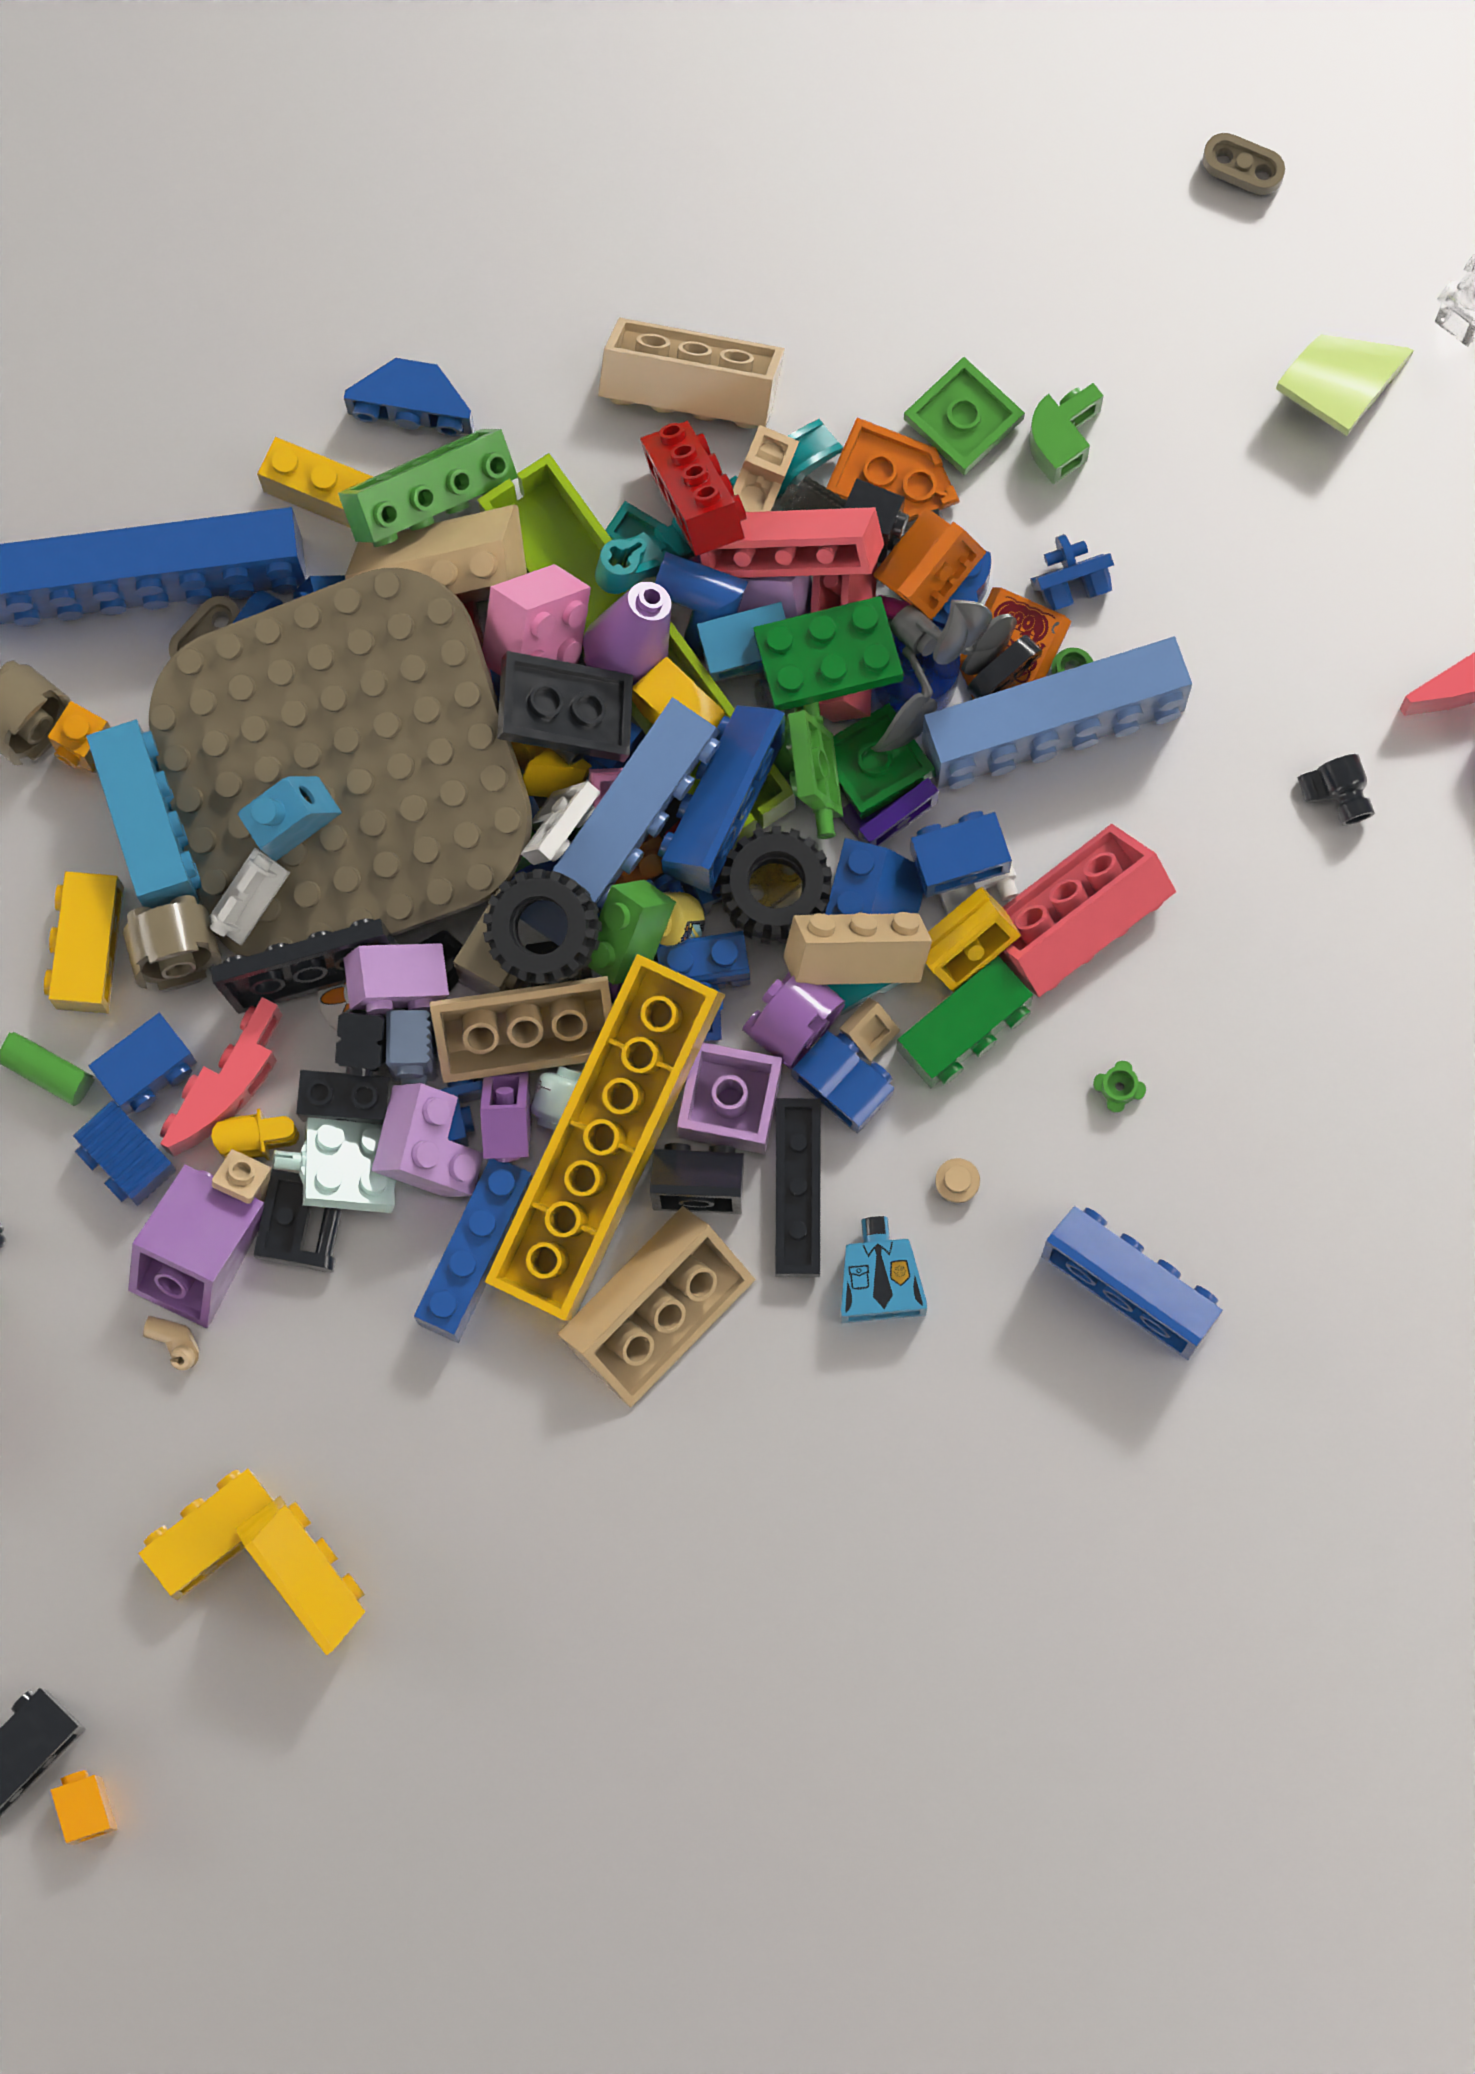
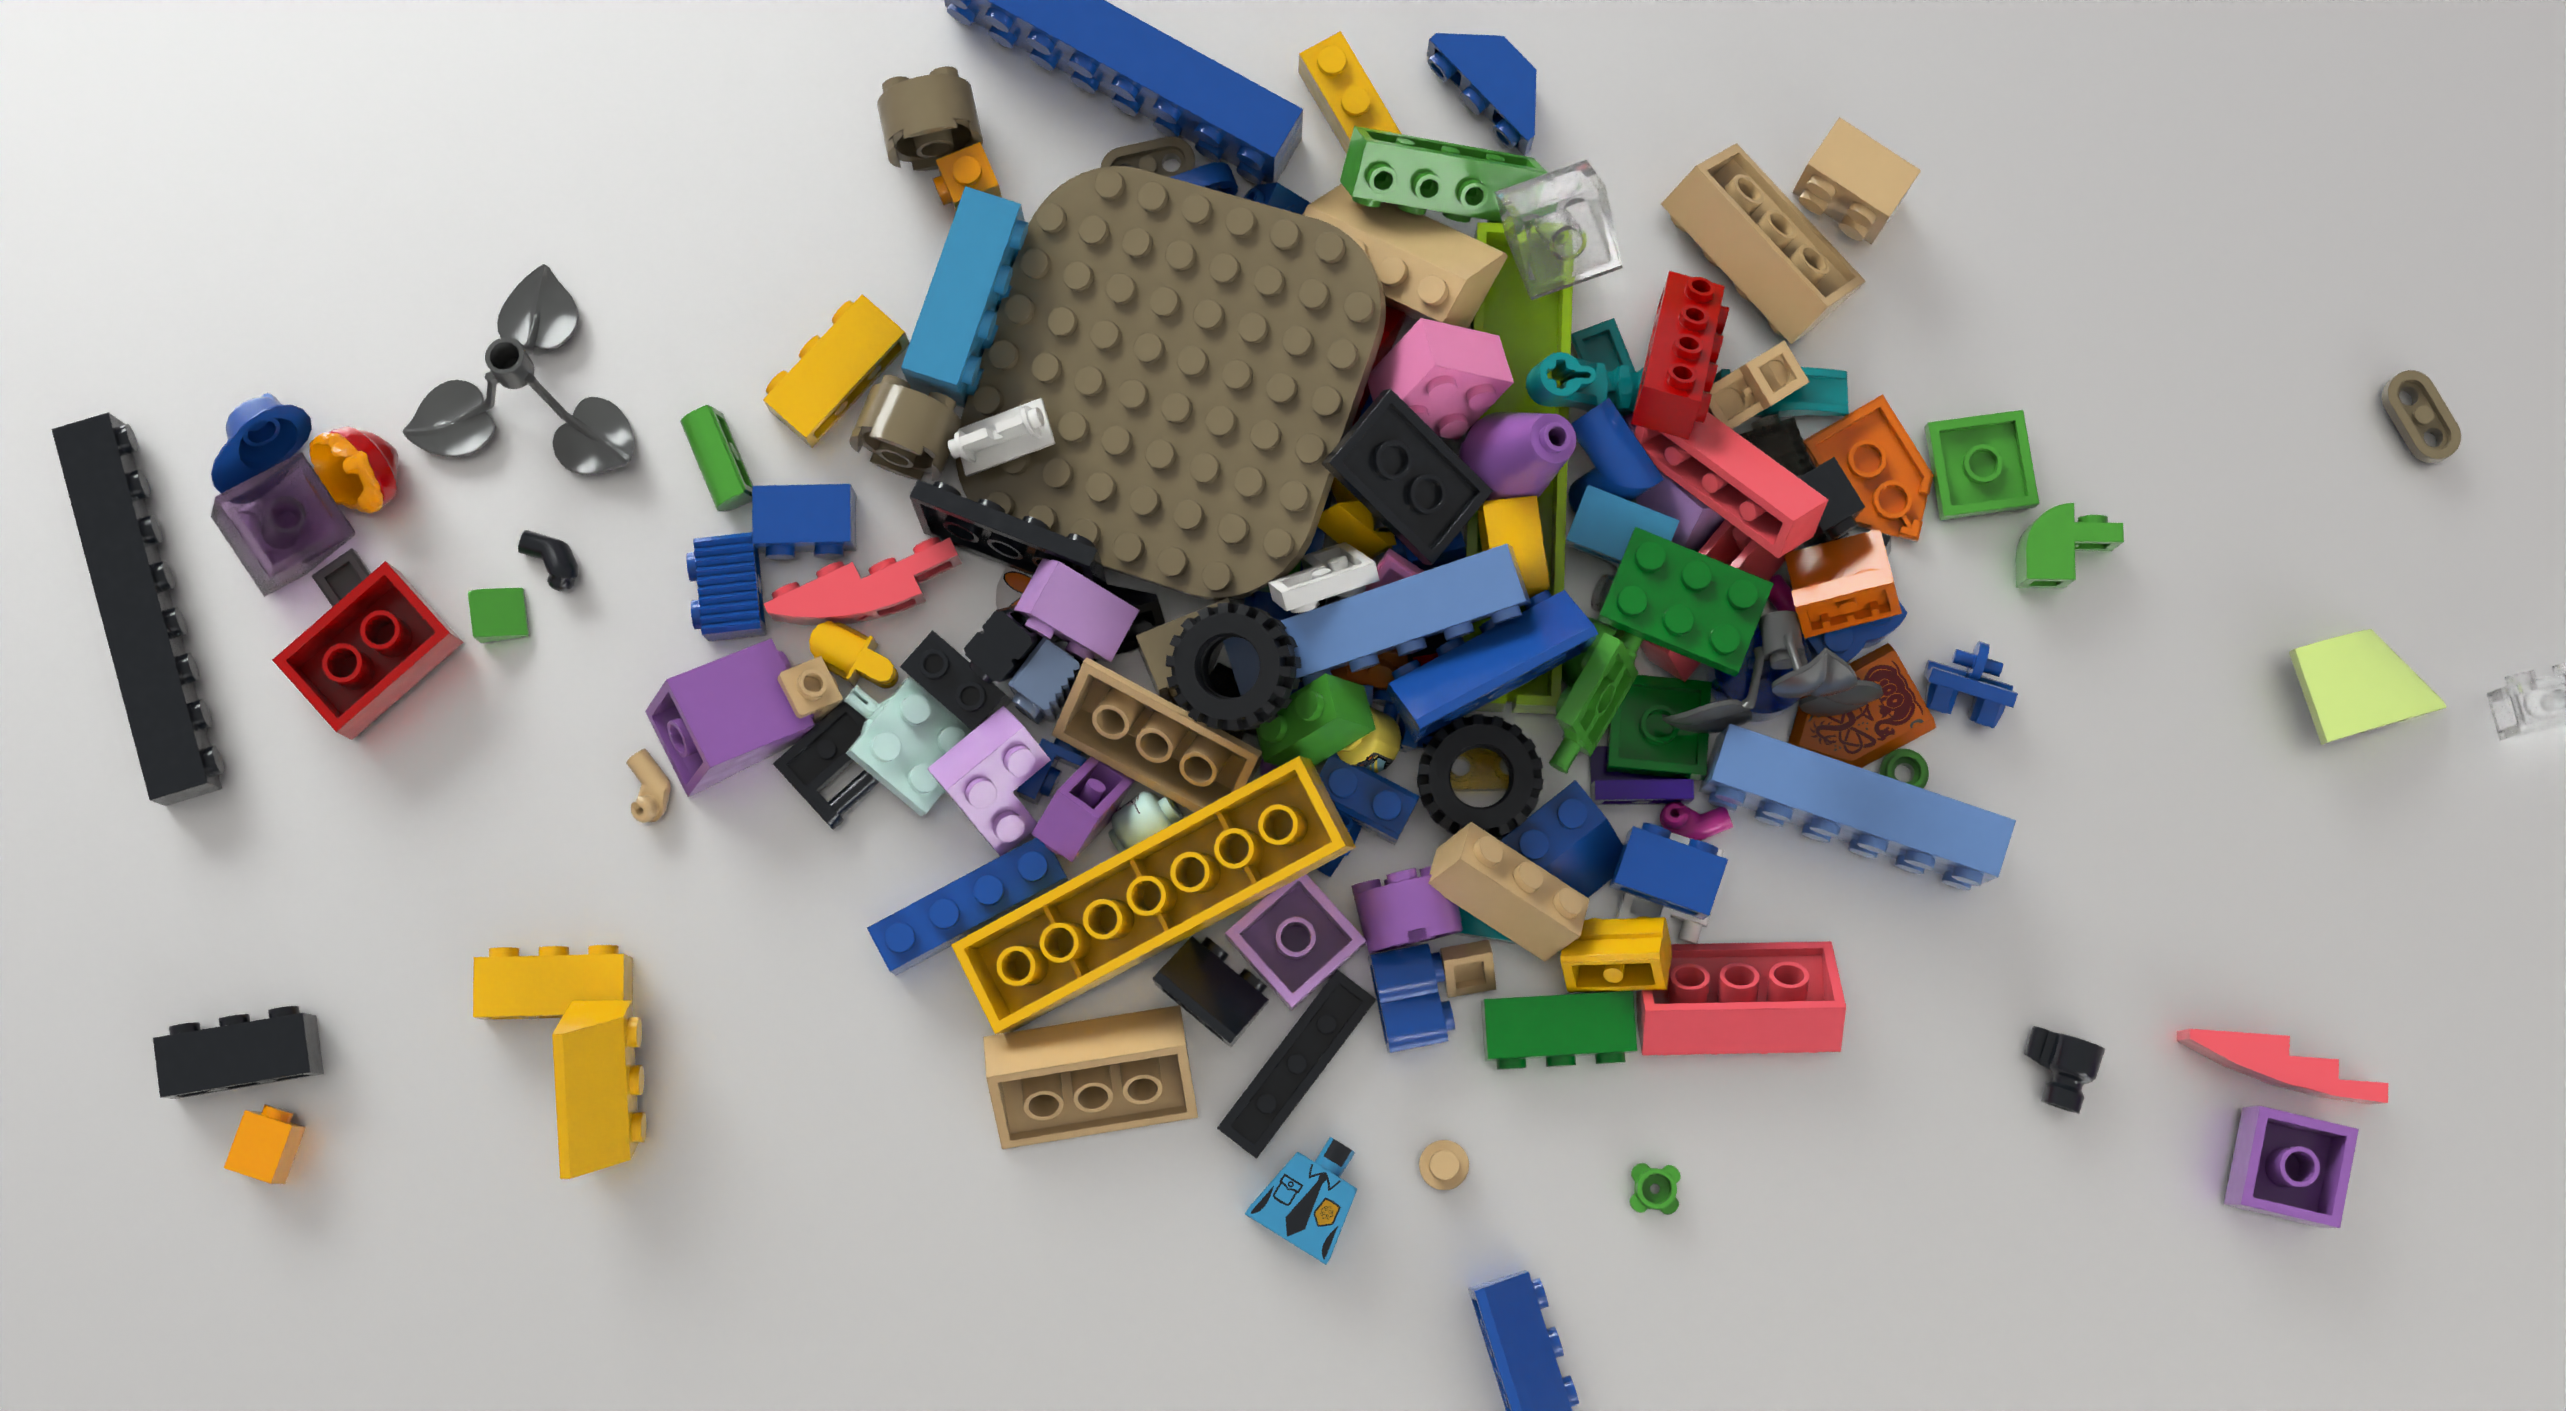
camera: 30 degrees right, 5 degrees up
dark azure torso [237,776,342,861] -> none
black beam [967,635,1043,699] -> none
none -> clear slope [1495,160,1623,300]
none -> dark pink arm [1660,801,1733,841]
none -> tan piece [1793,117,1921,244]

